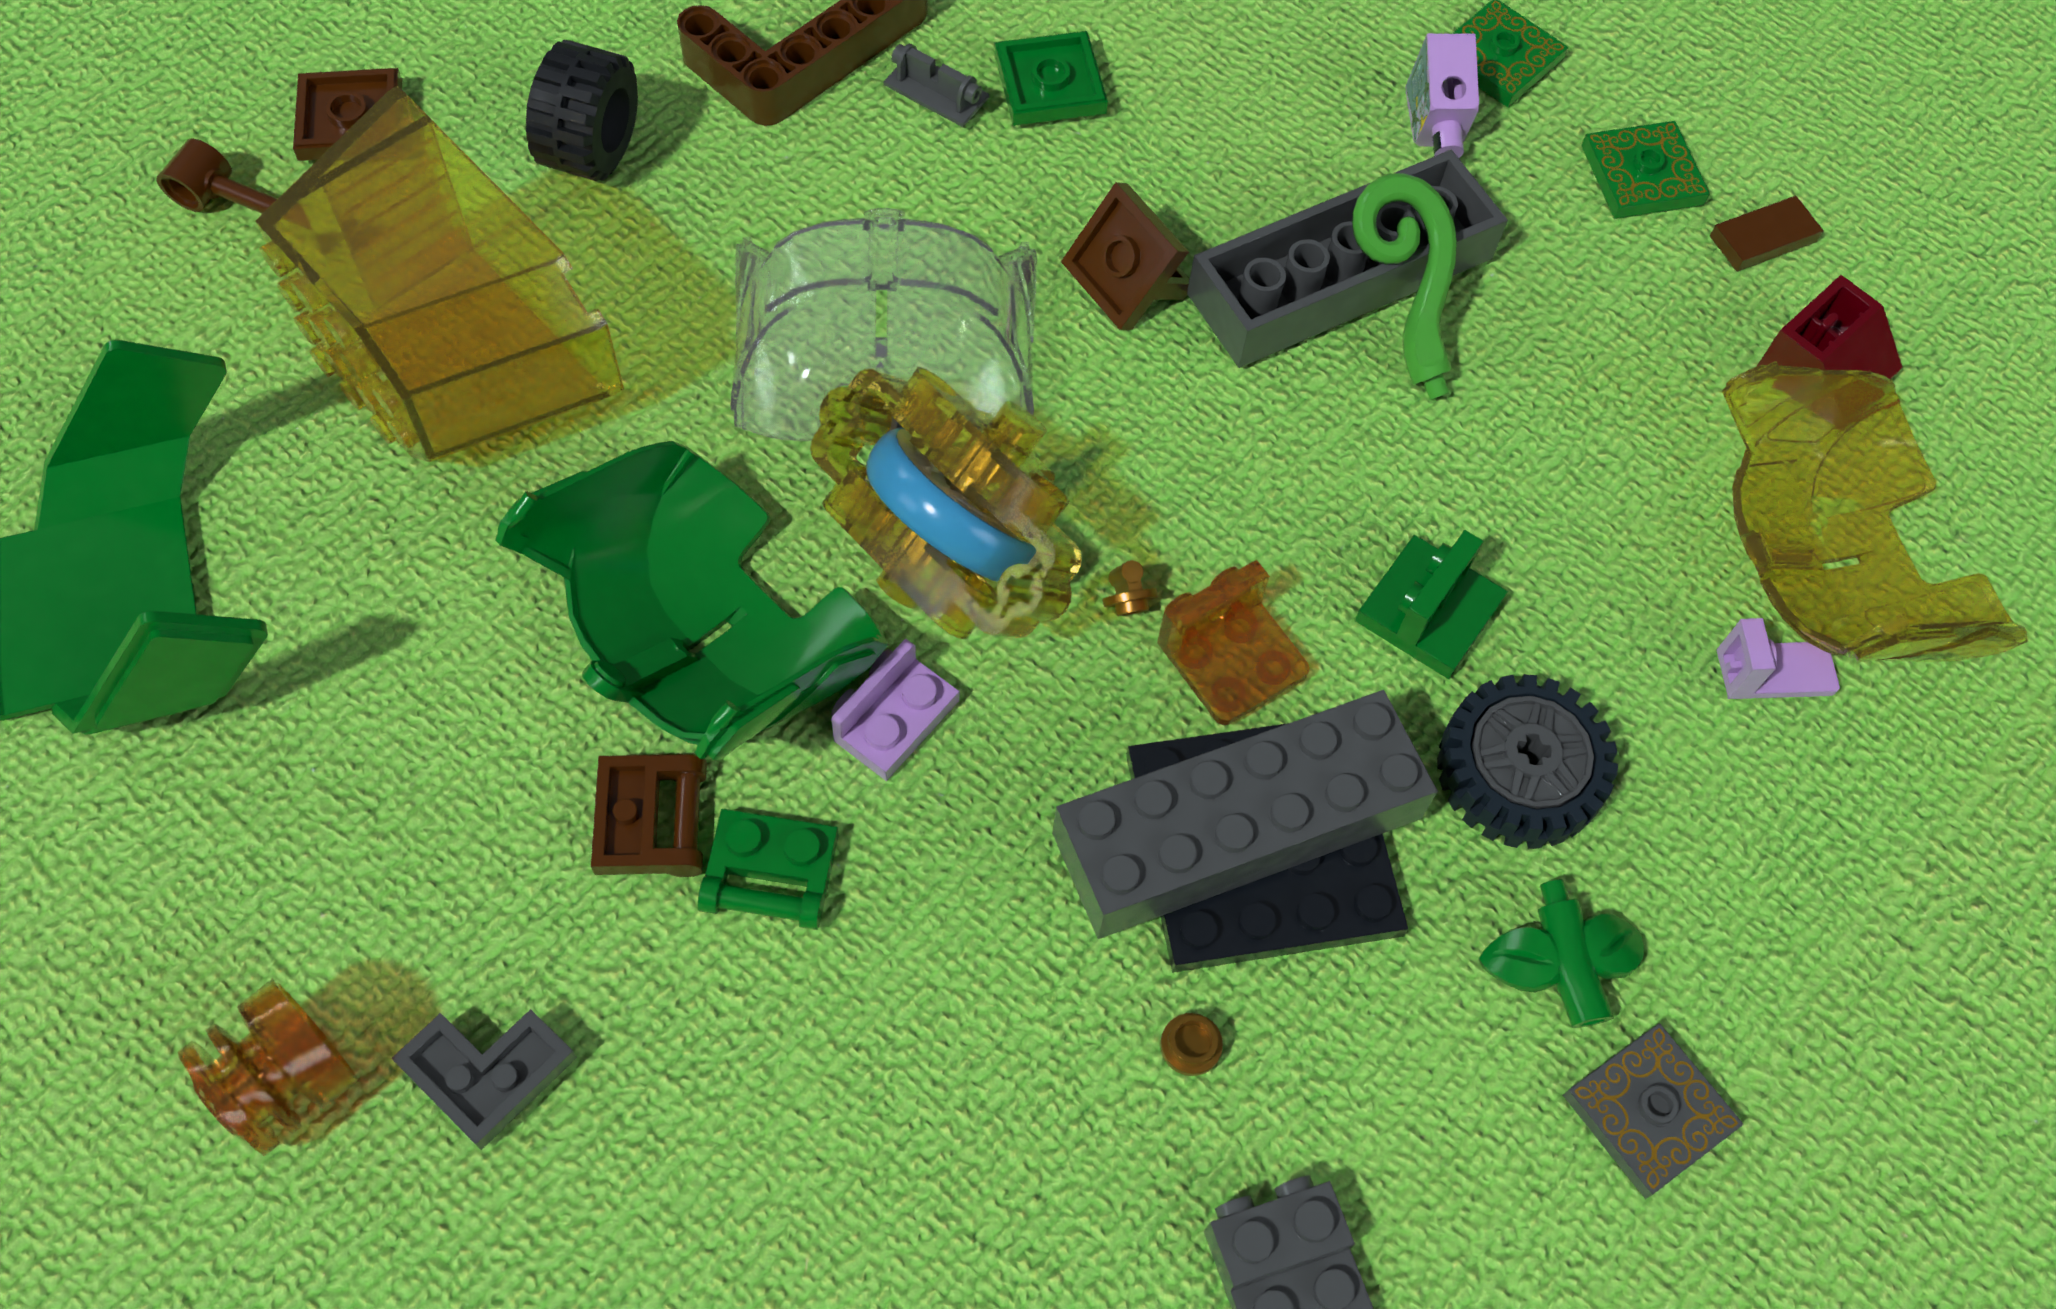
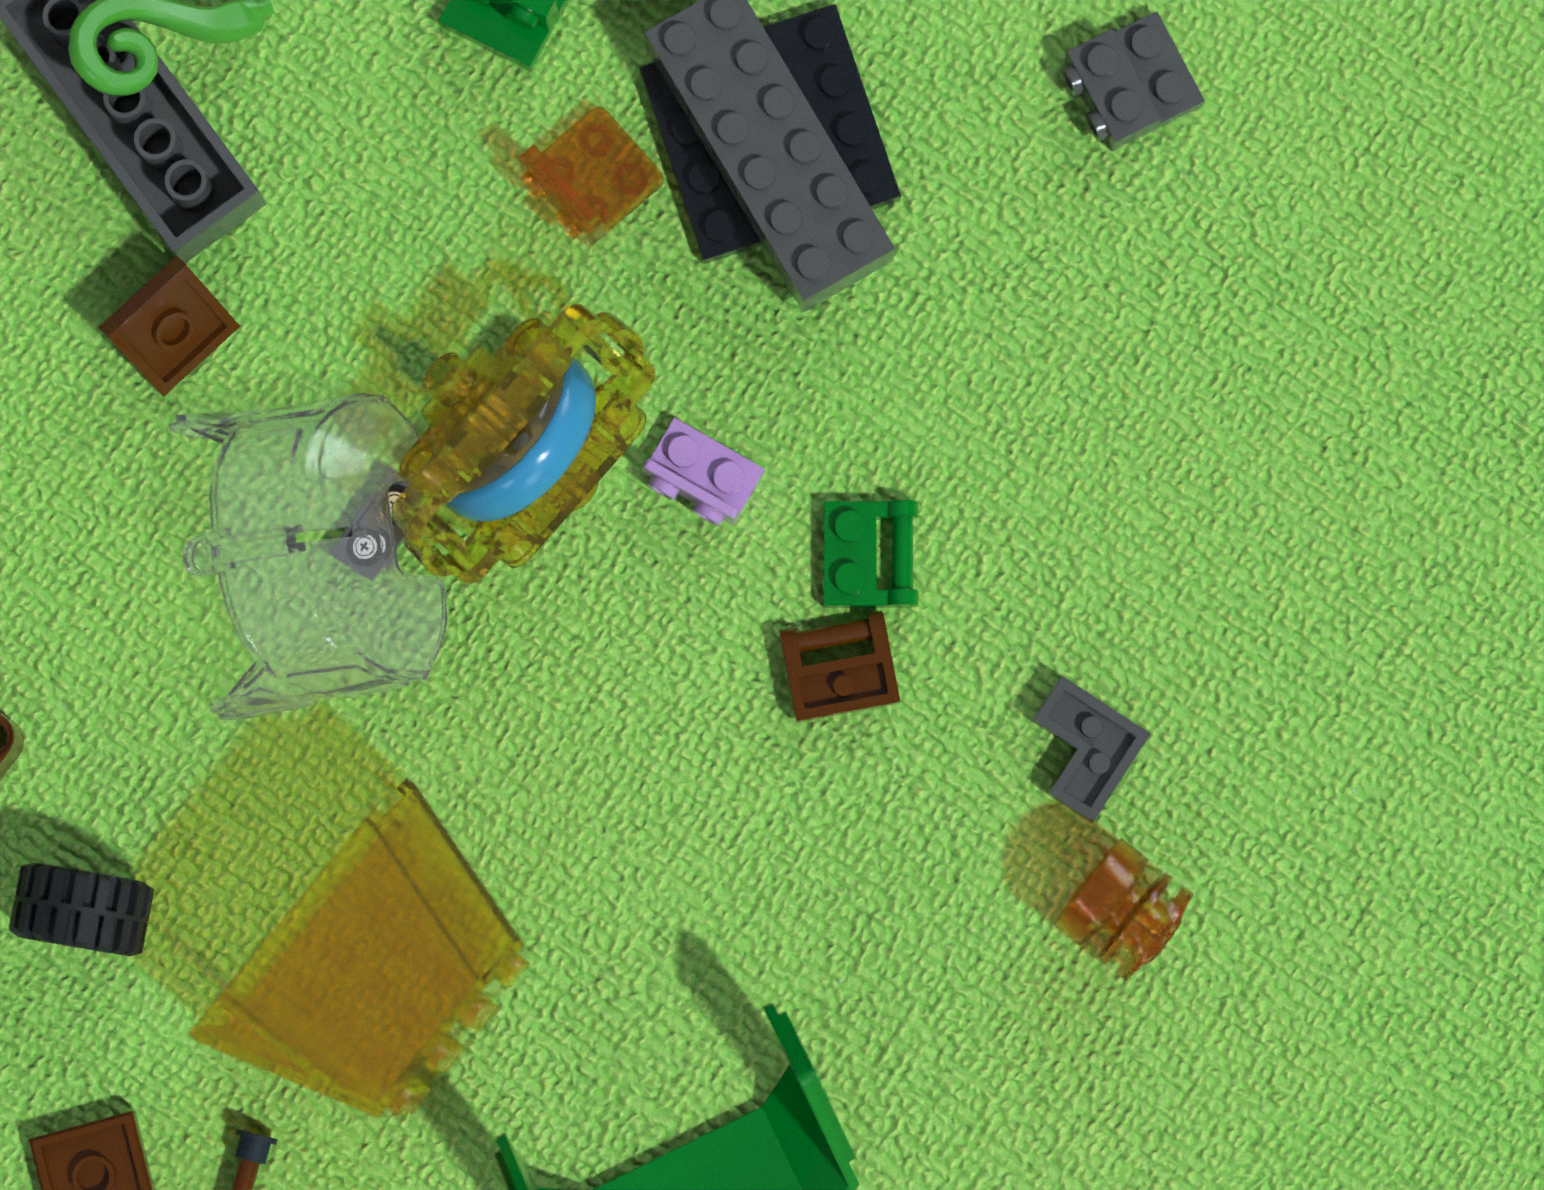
camera: 95 degrees left, 20 degrees up
green piece [495,441,889,761] -> none
pearl gold plate [1102,560,1158,616] -> none
pearl gold plate [1160,1013,1223,1076] -> none

